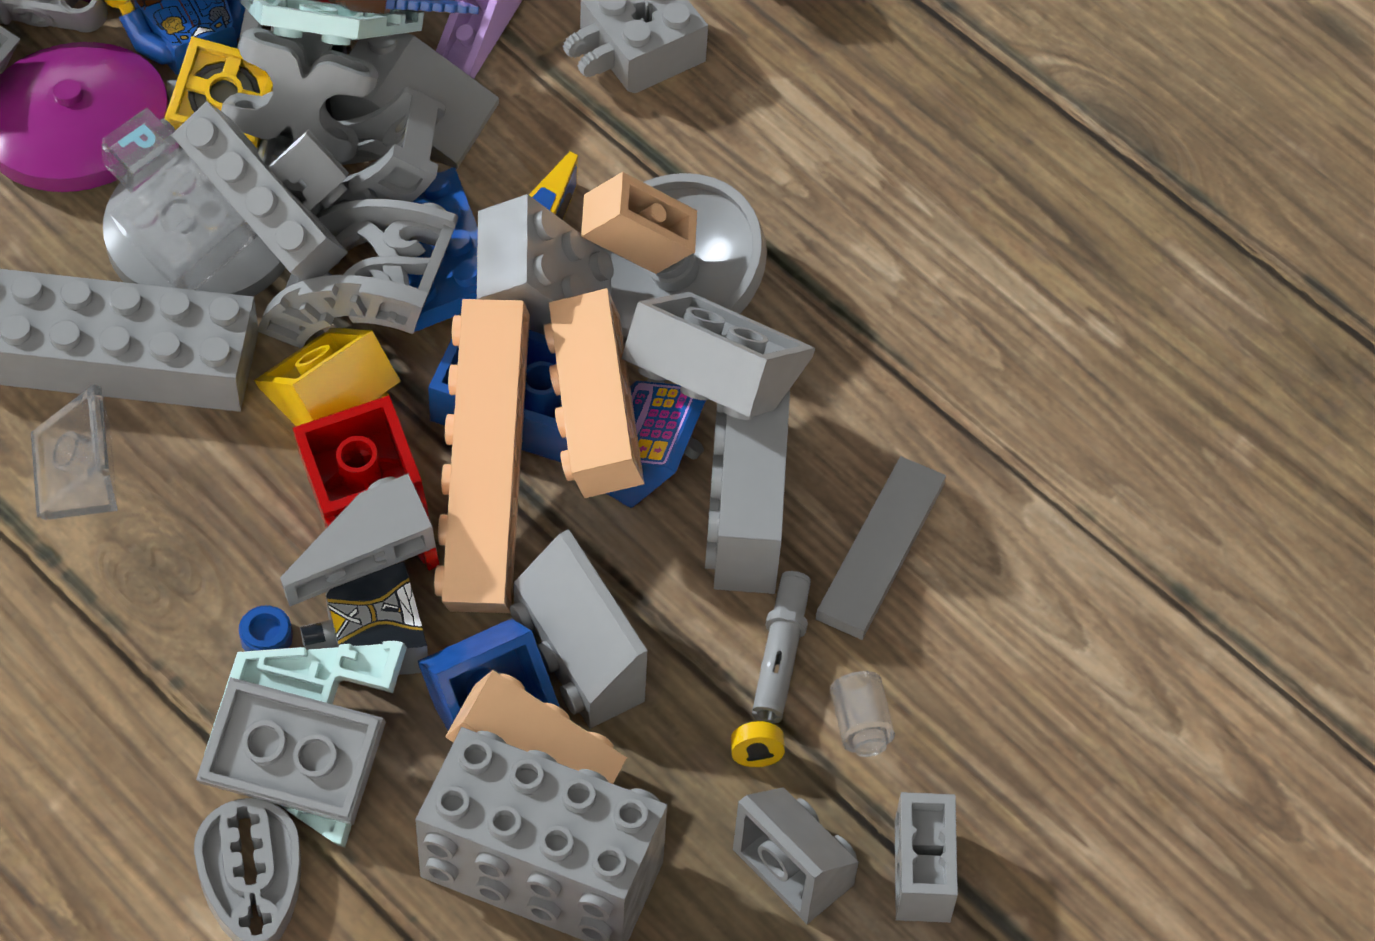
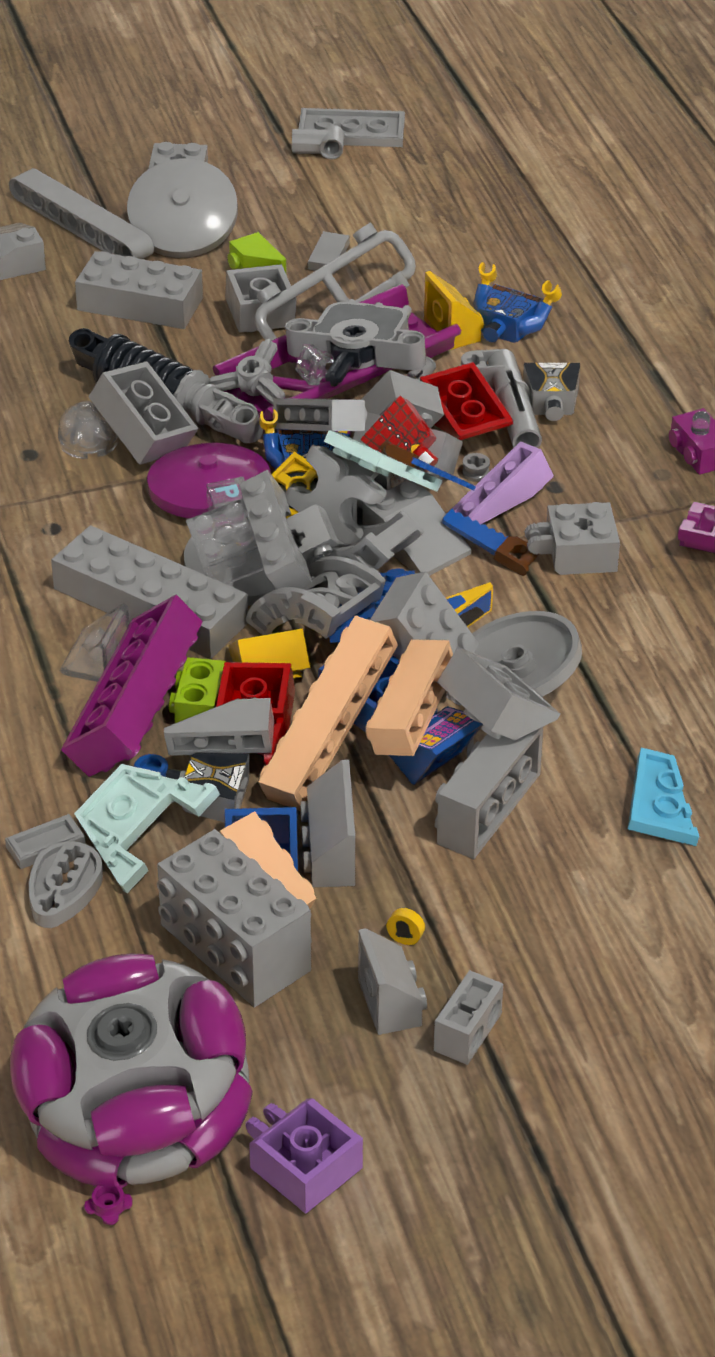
camera: 30 degrees right, 15 degrees down
light grey tile [196,677,386,825] -> none
light nougat brick [581,172,697,274] -> none
light grey pin [752,571,811,723] -> none
light grey tile [815,456,946,640] -> none
clear brick [830,671,895,757] -> none
none -> light grey tile [5,814,85,869]
none -> magenta brick [61,594,203,777]
none -> lime brick [169,657,226,723]
none -> piece [442,509,539,576]
none -> medium azure wing [628,748,700,846]

